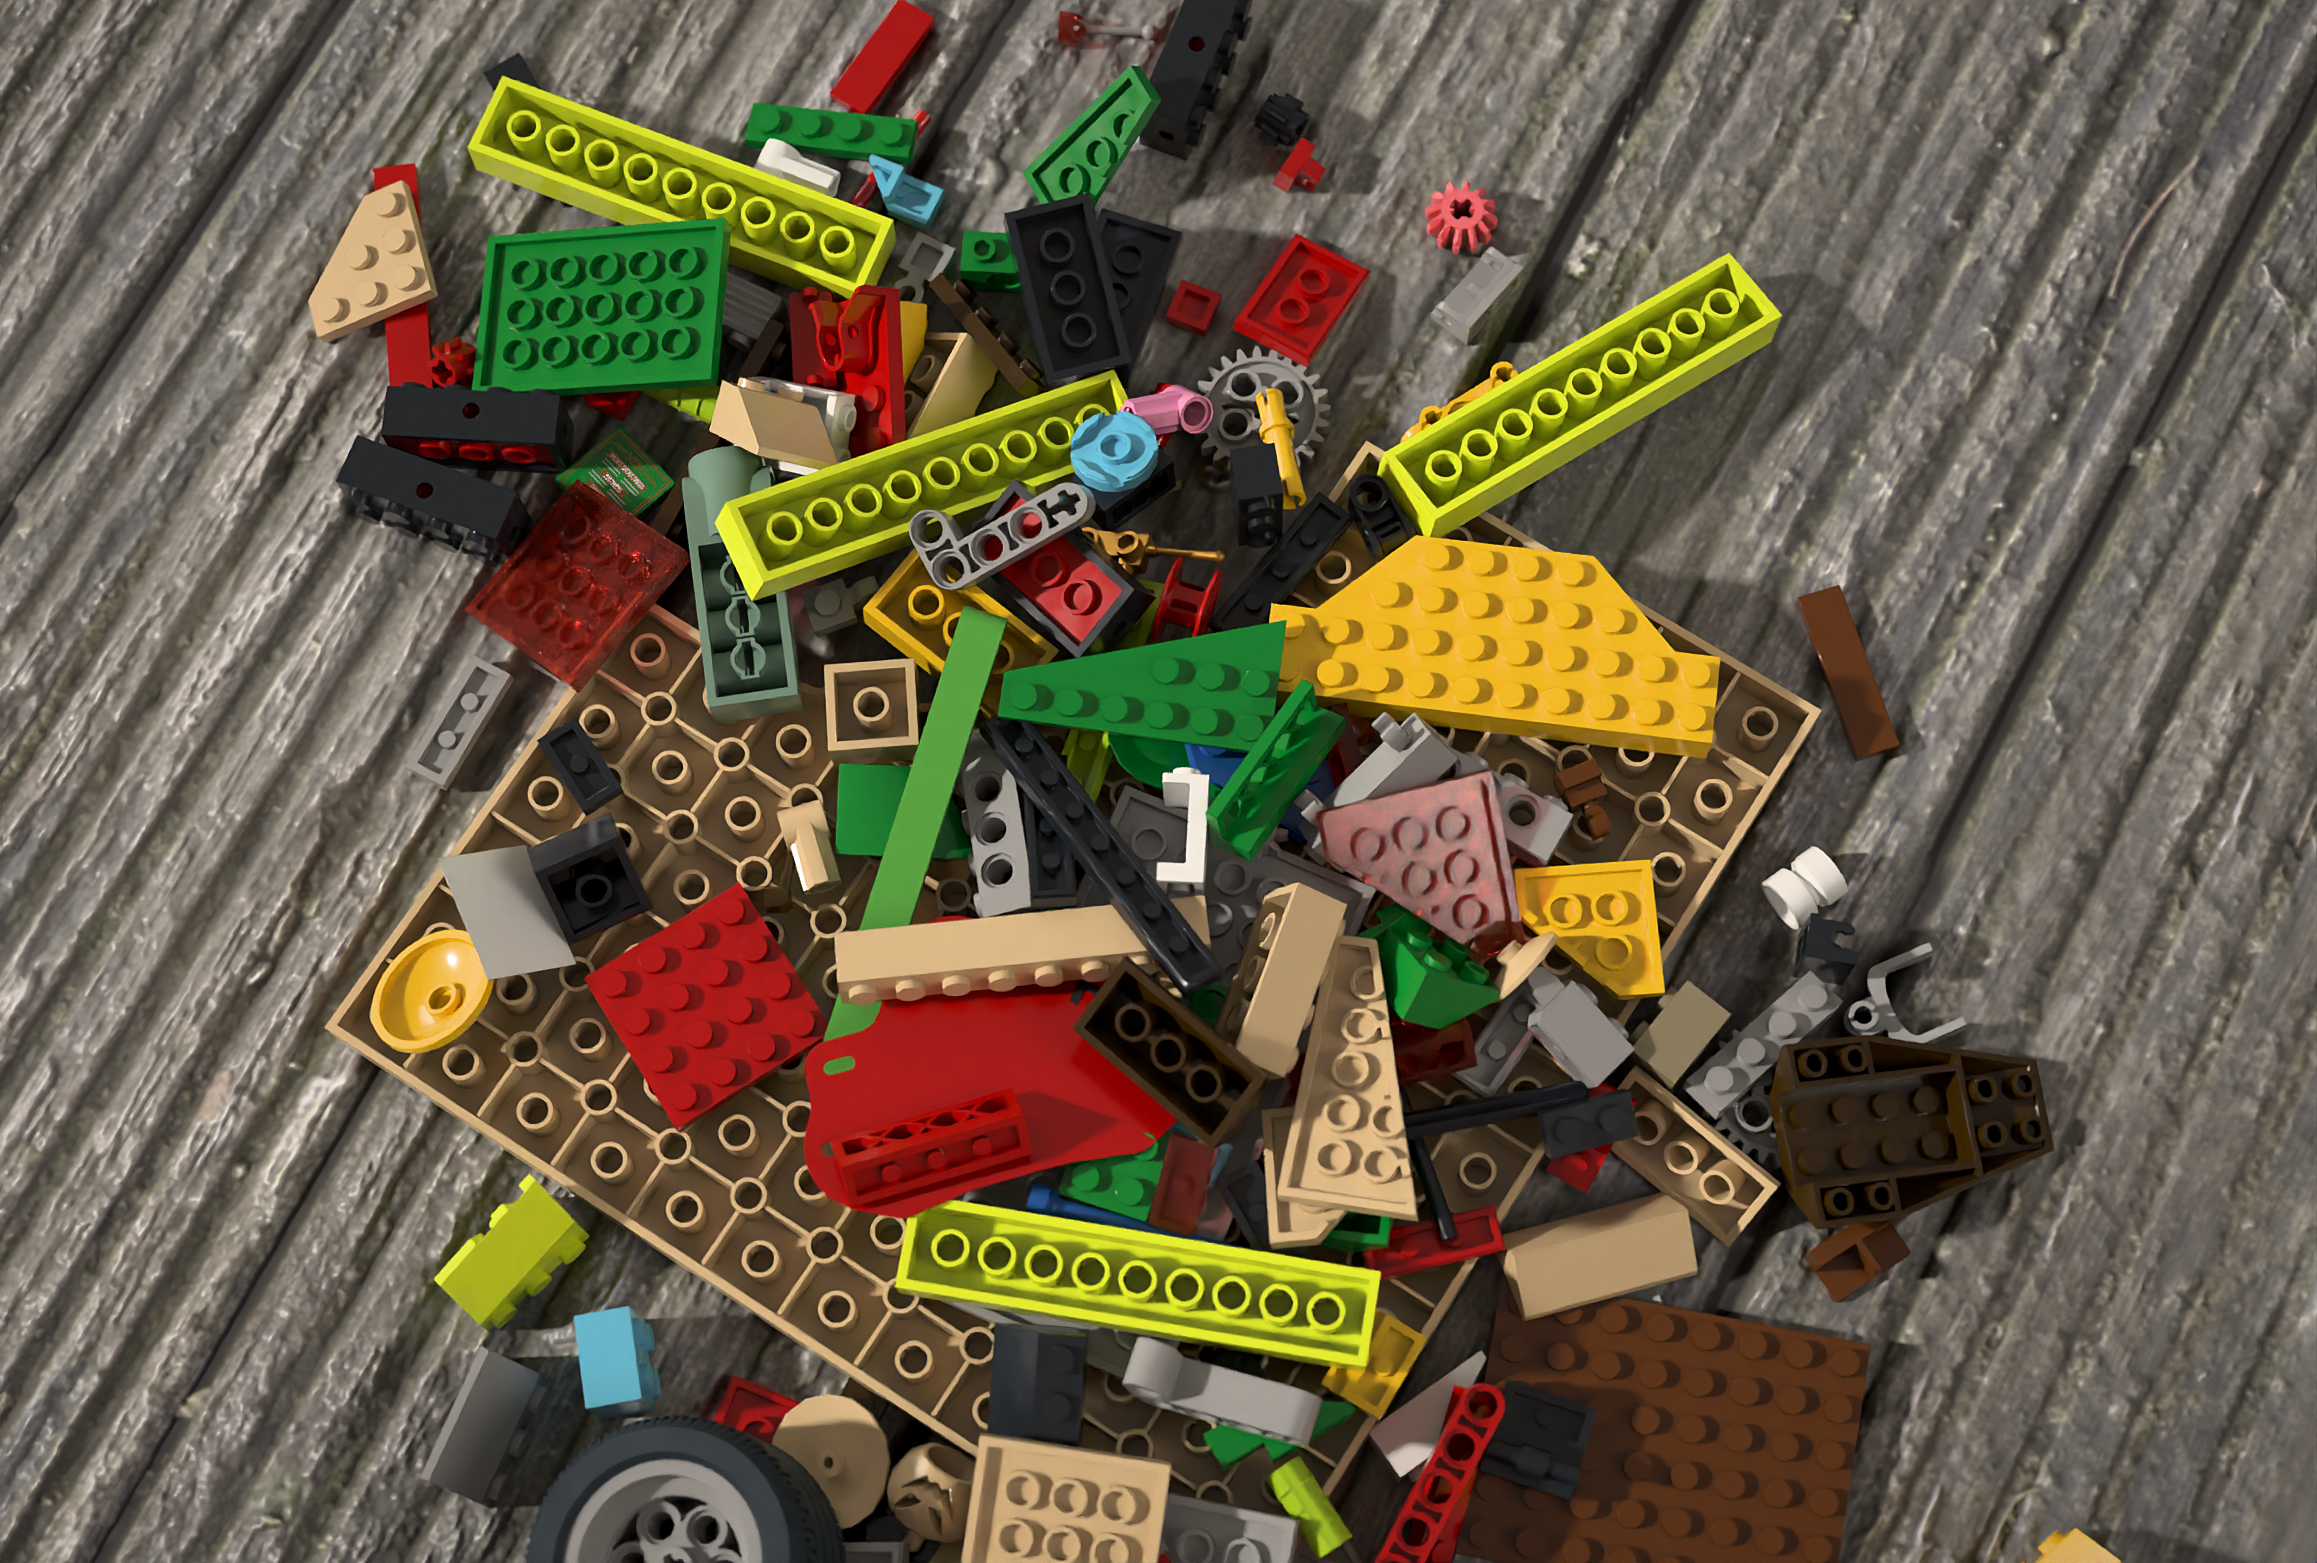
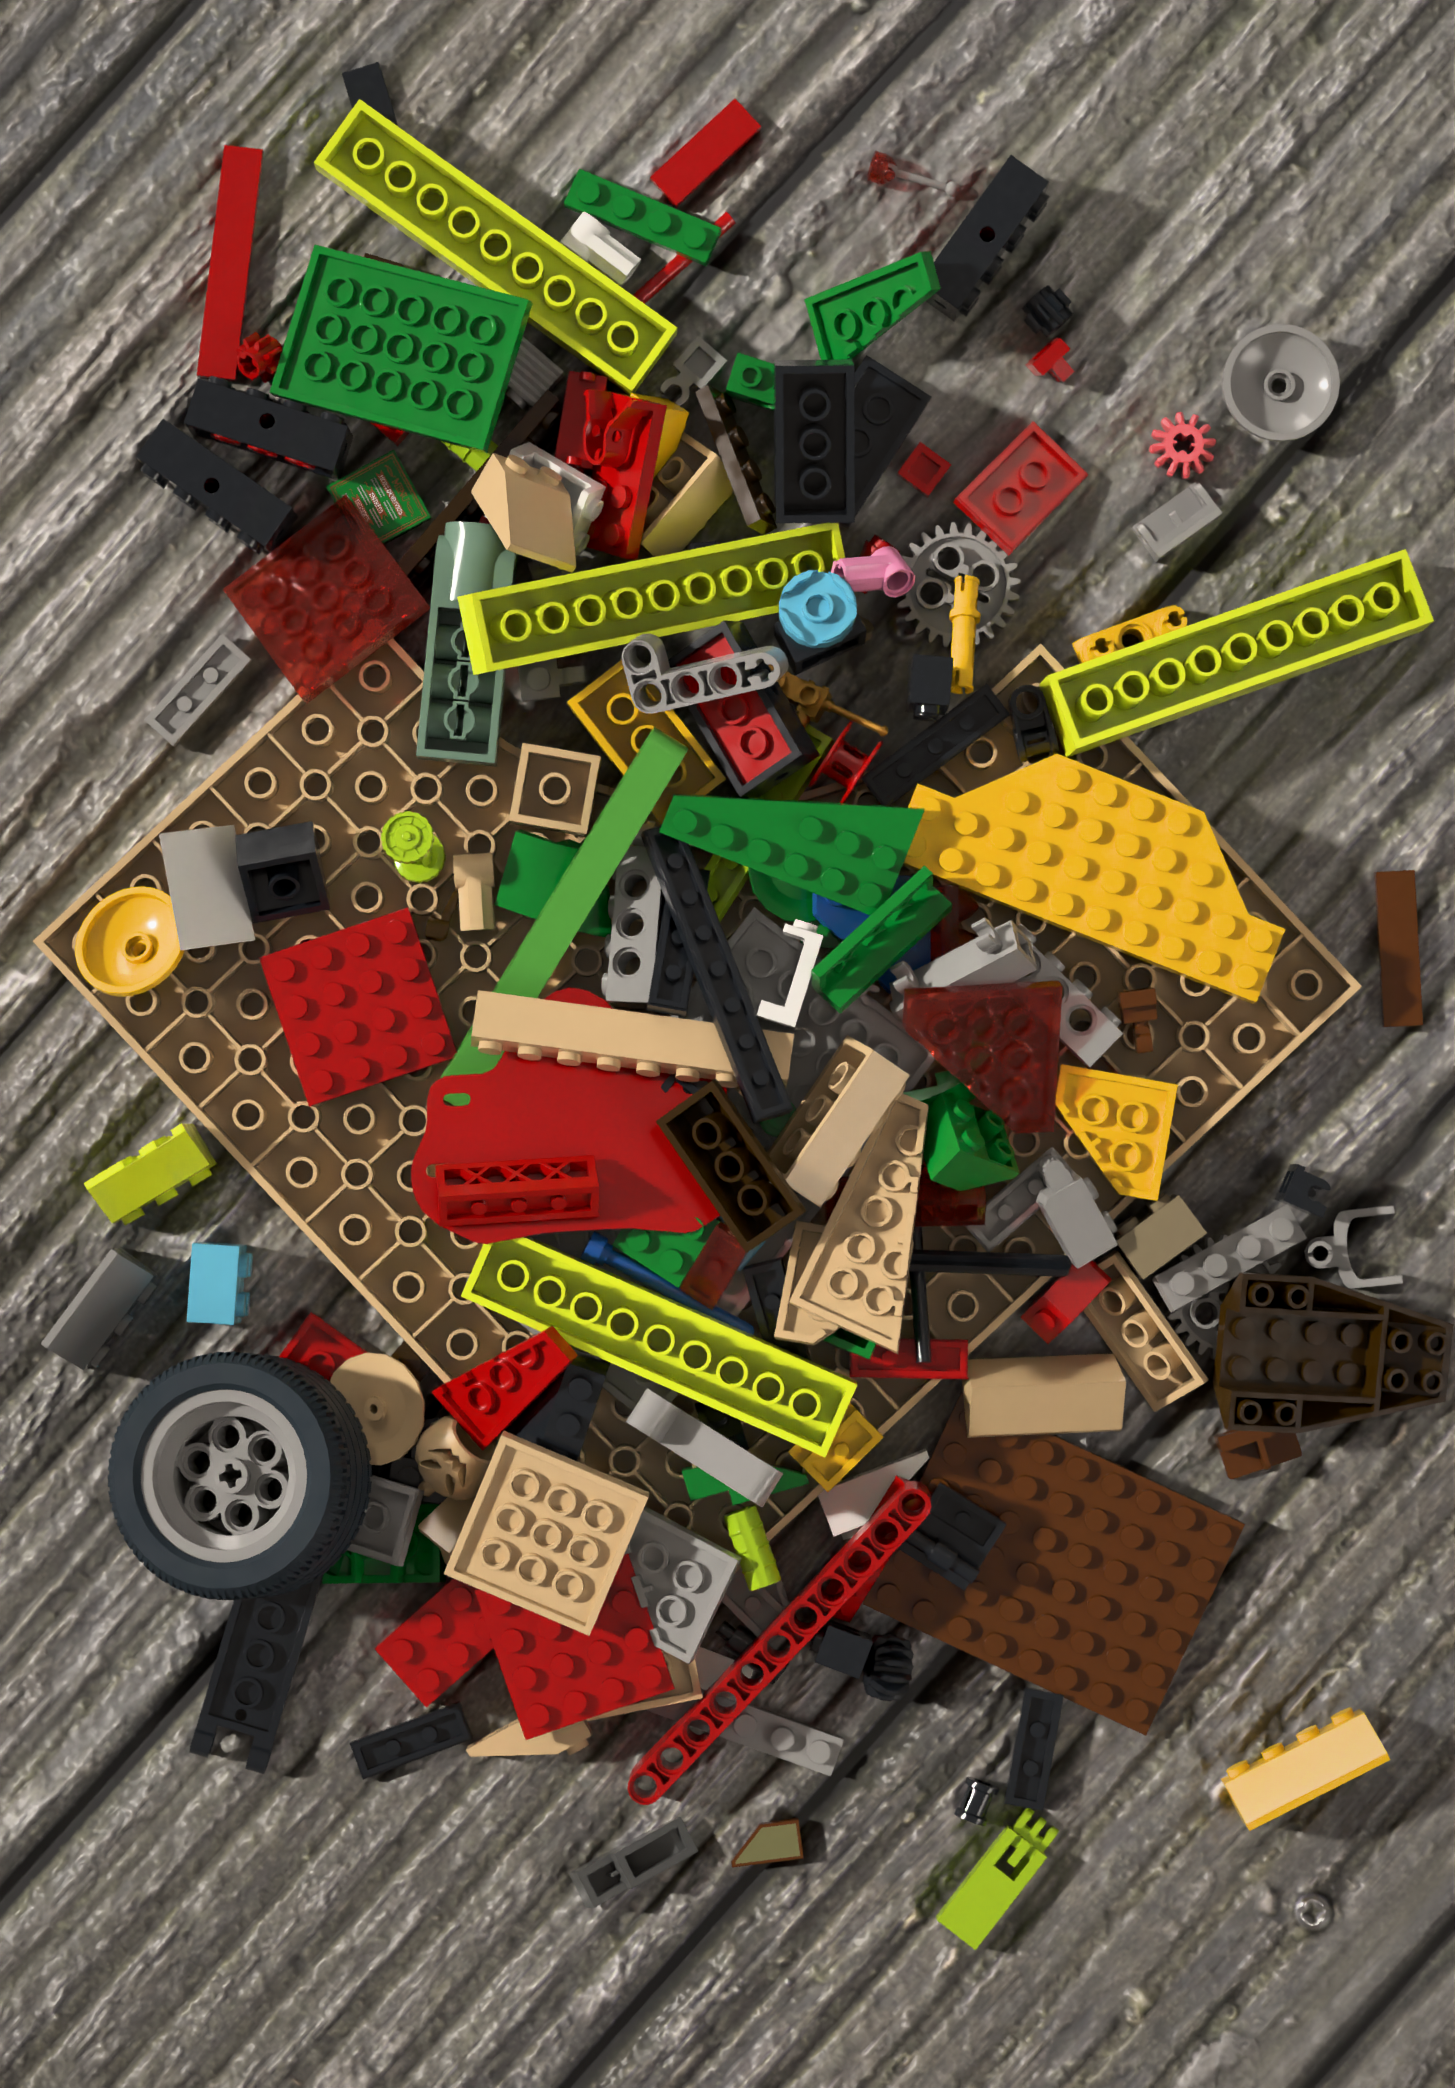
camera: 10 degrees right, 15 degrees up
tan plate [308,180,438,343] -> none
black plate [537,716,624,817] -> none
medium azure slope [869,154,945,232] -> none
tan dish [1494,931,1558,1003] -> none
black plate [1537,1088,1639,1159] -> none
white wheel [1761,846,1848,930] -> none
none -> lime hose [381,811,446,883]
none -> red wing [431,1326,579,1451]
none -> light grey dish [1222,324,1340,442]

